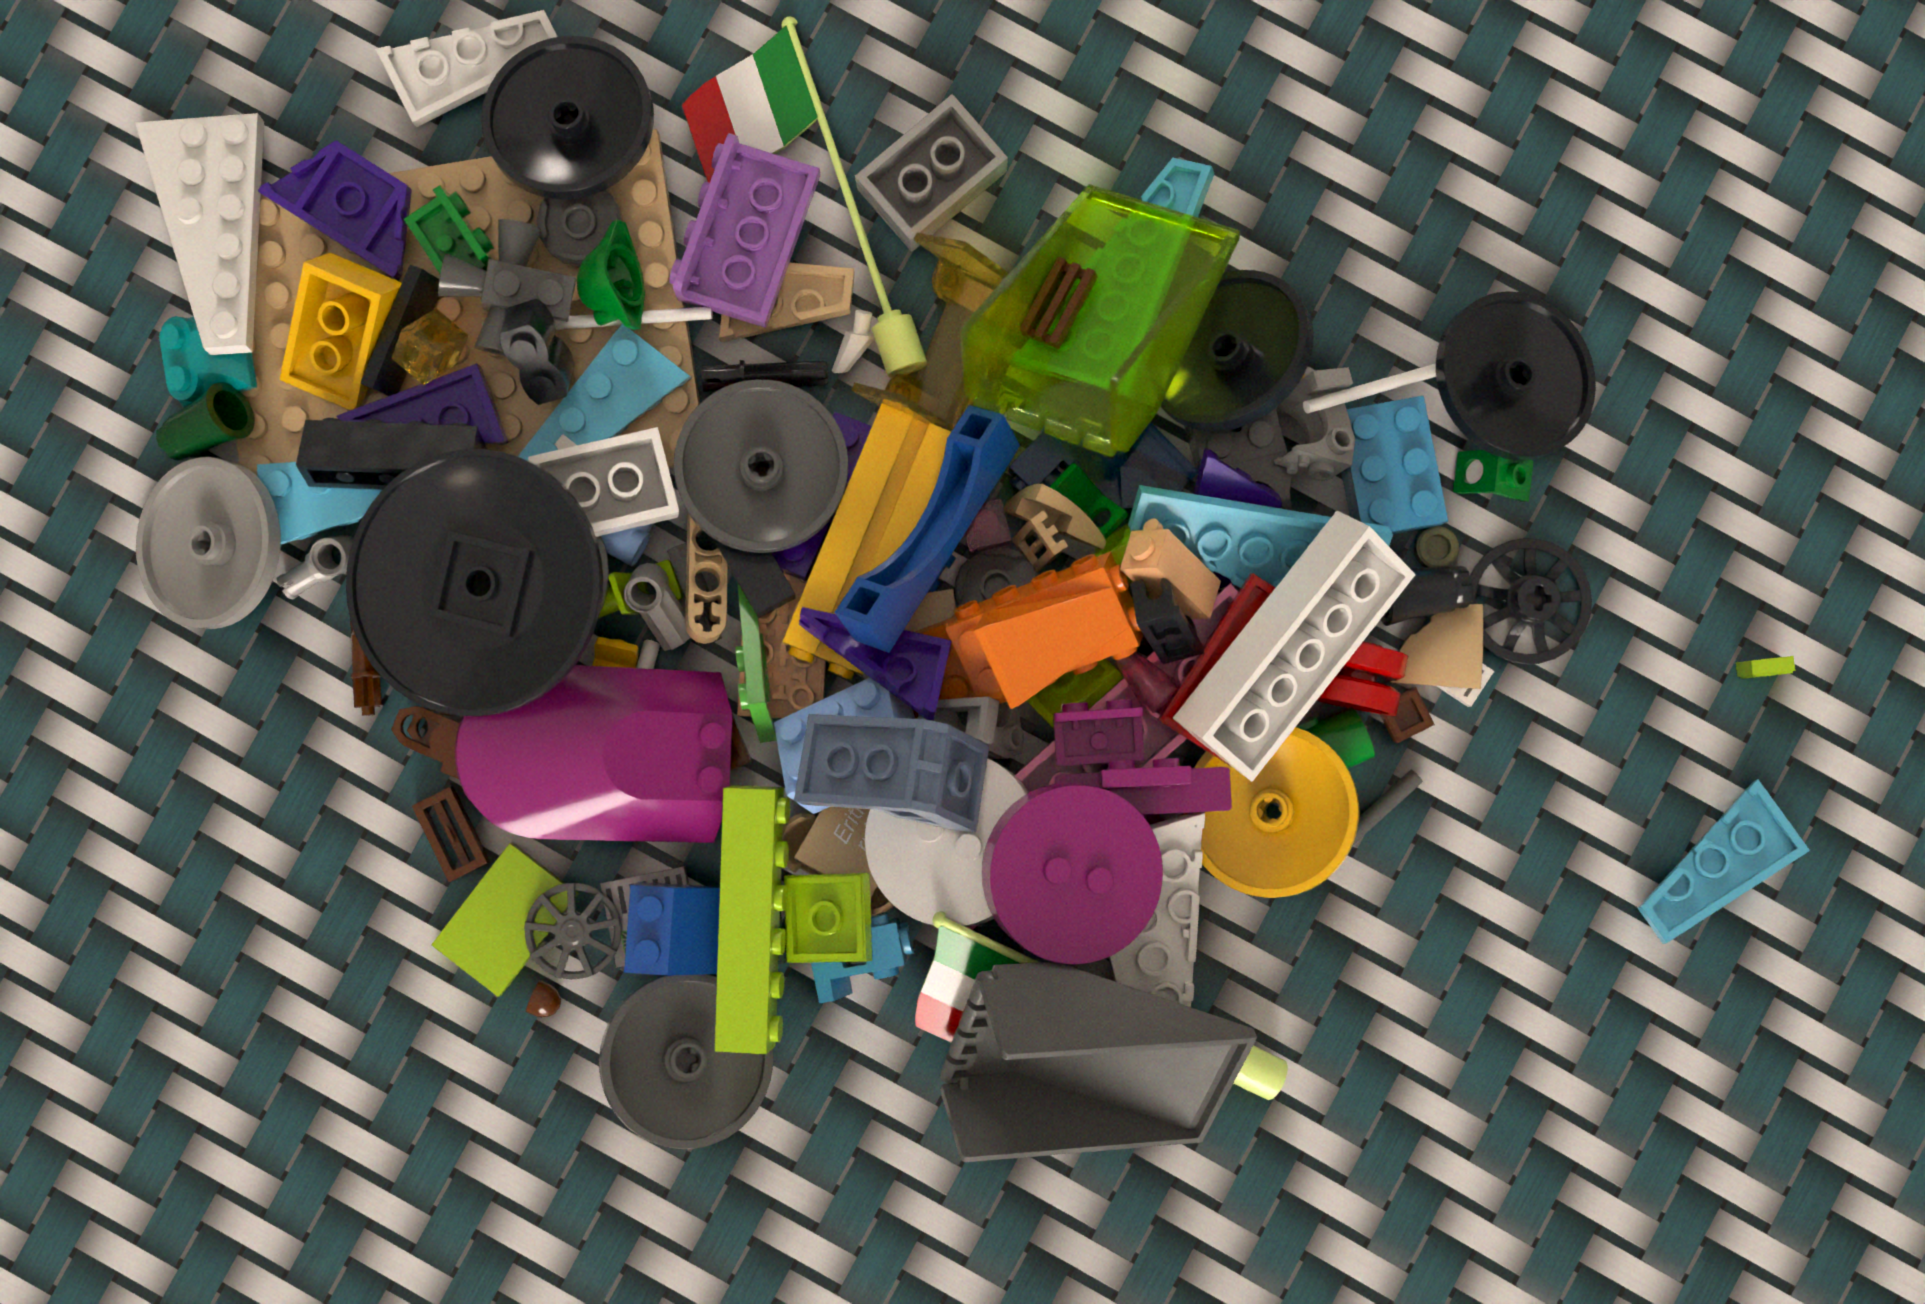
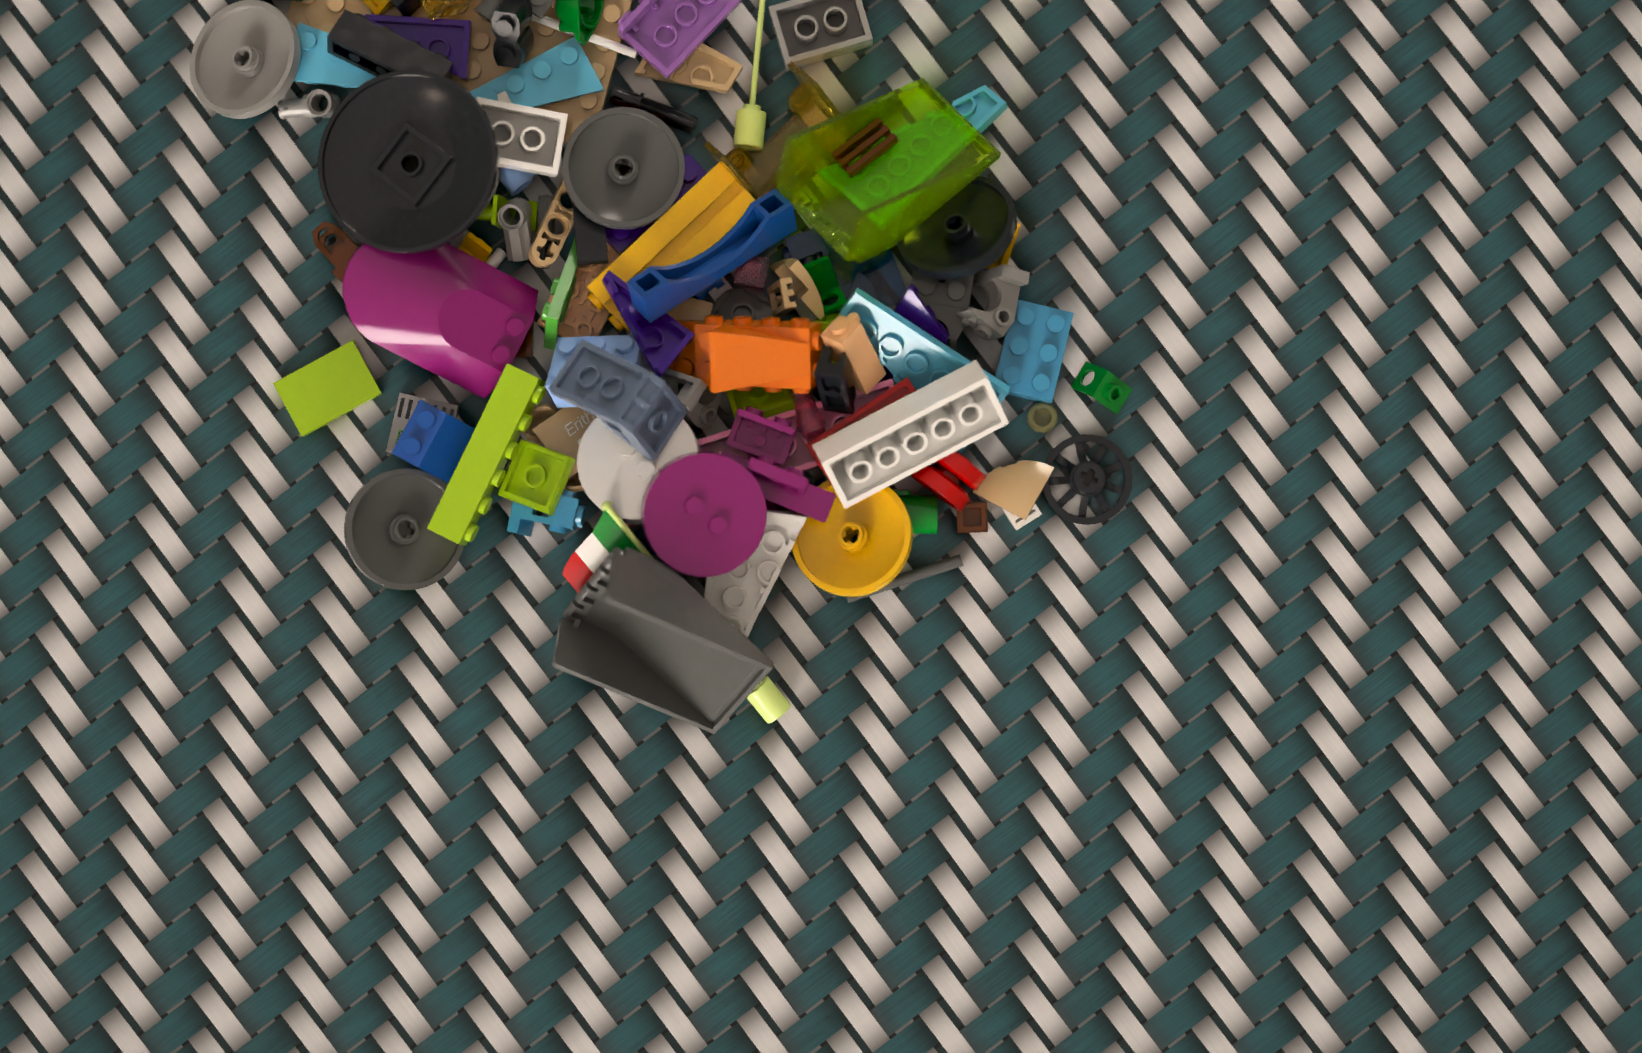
camera: 30 degrees right, 0 degrees up
reddish brown piece [350,620,382,716] -> none
reddish brown tile [412,787,490,882] -> none
dark grey wheel [524,883,622,980] -> none
reddish brown hinge [526,980,561,1018] -> none
white bar [832,310,875,373] -> none
white axle [1303,364,1436,414] -> none
black plant [1380,565,1473,626] -> none
black dish [1435,291,1596,460] -> none
medium azure wing [1638,779,1810,944] -> none
lime tile [1736,656,1796,679] -> none

